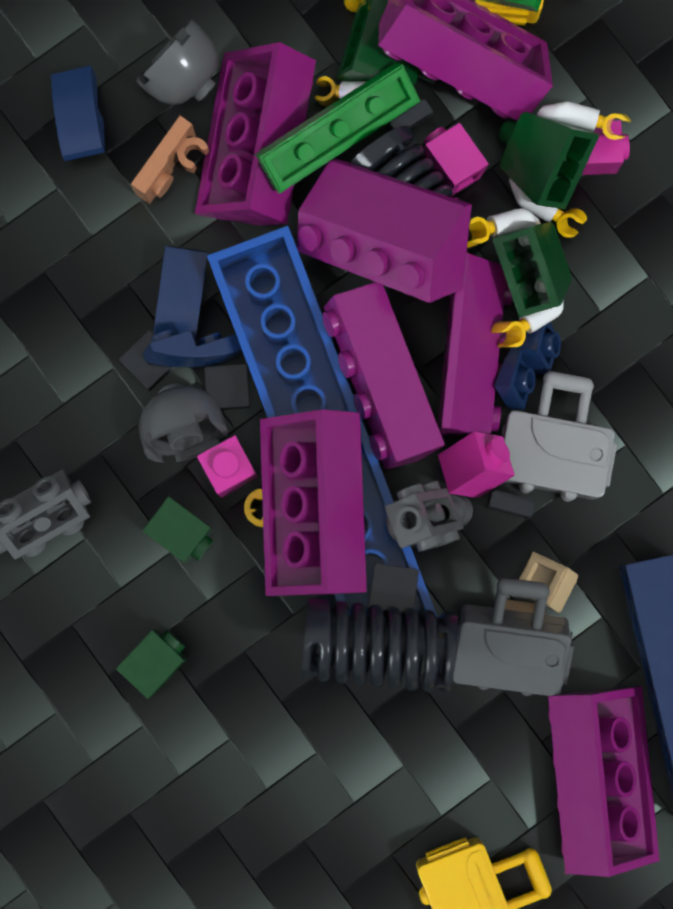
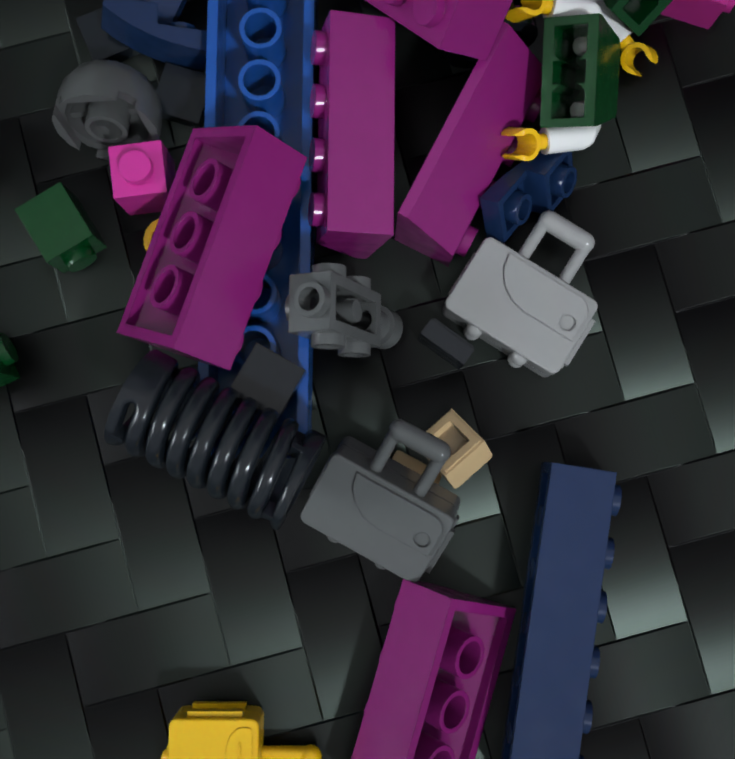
camera: 20 degrees right, 0 degrees up
dark pink brick [438,431,515,498] -> none

